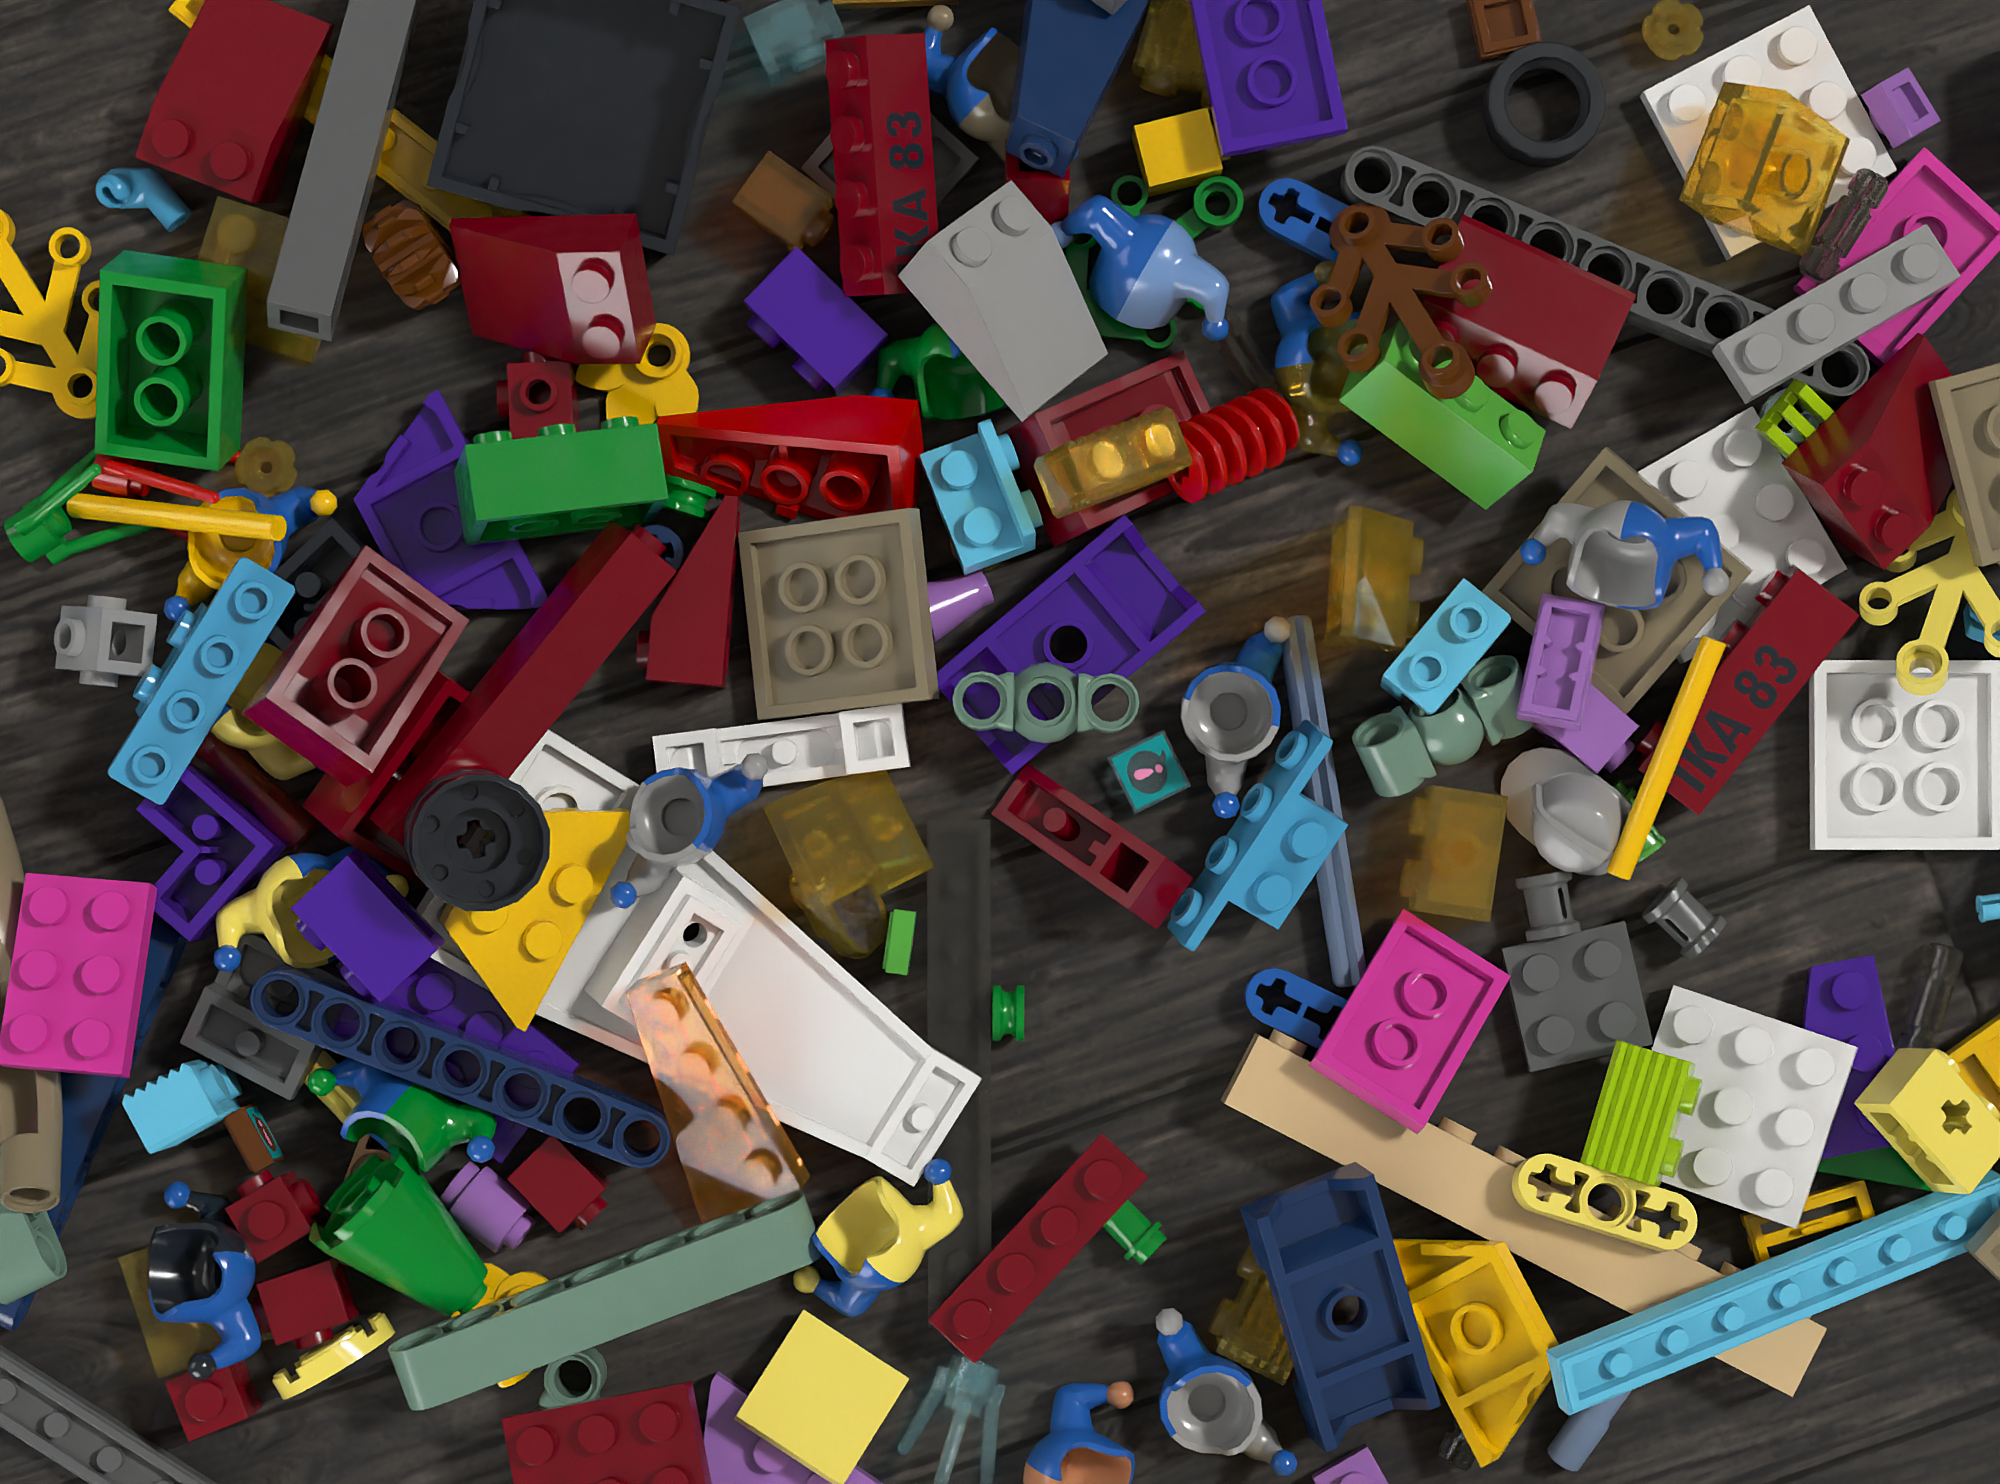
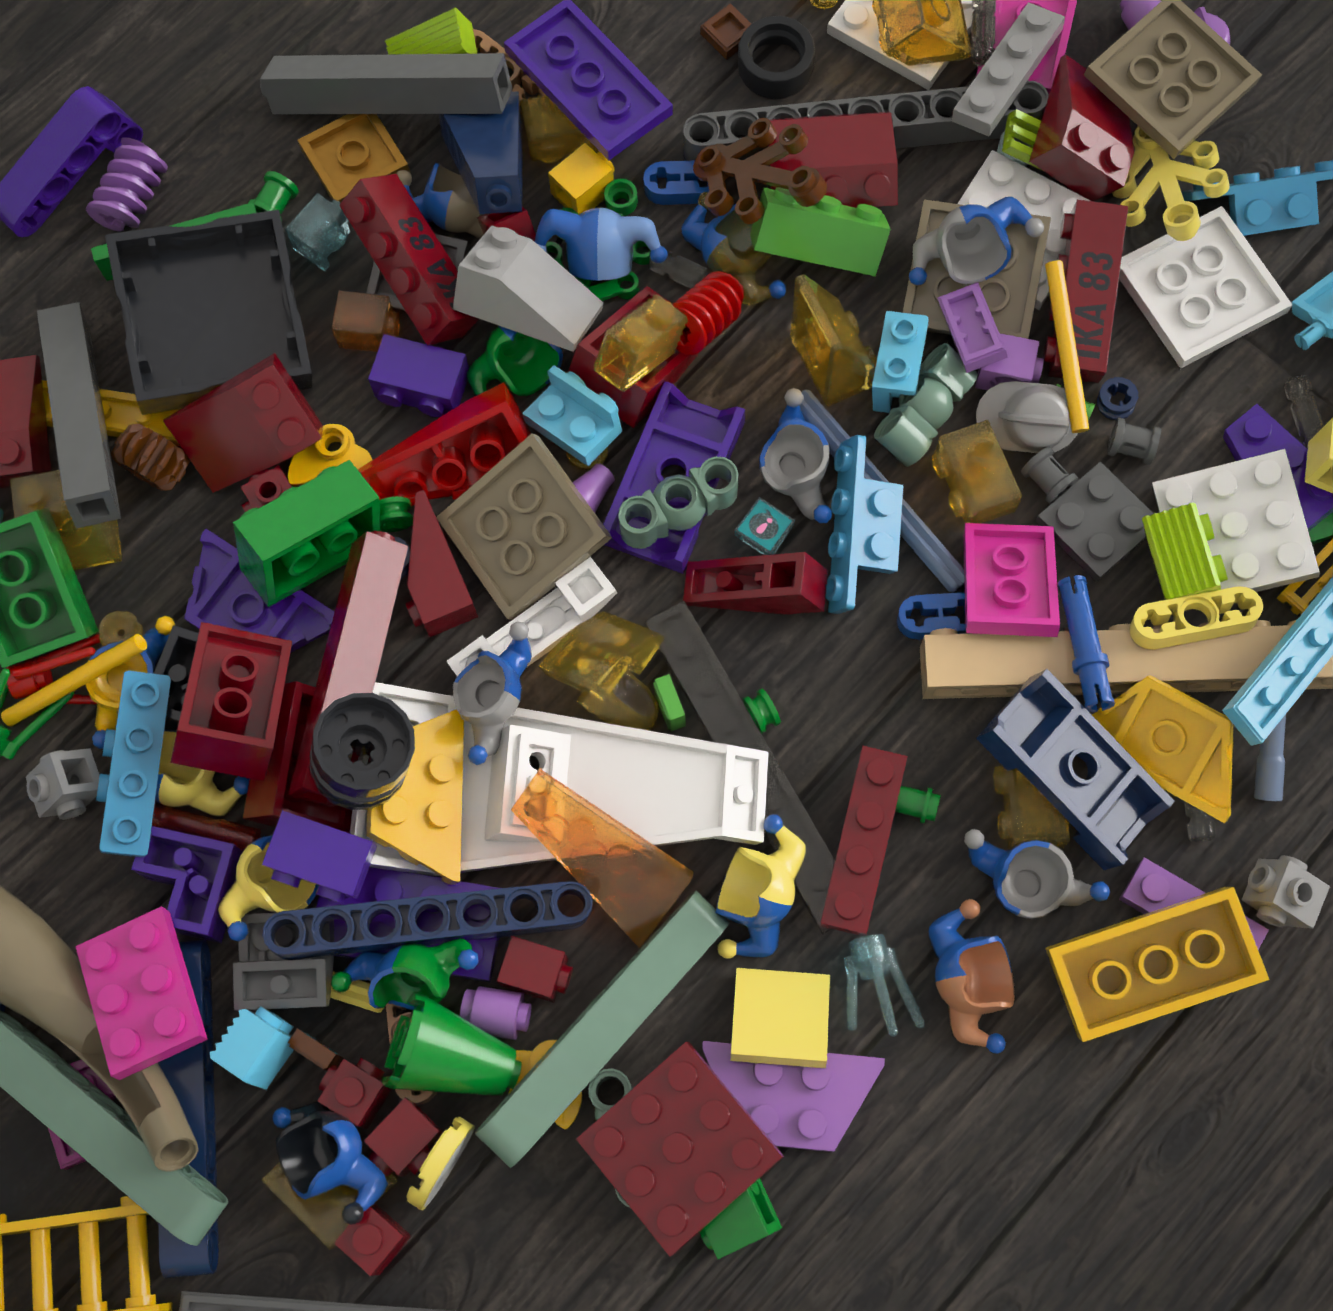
camera: 25 degrees left, 15 degrees down
none -> blue pin [1057,575,1115,712]
none -> dark blue bush [1097,377,1138,420]

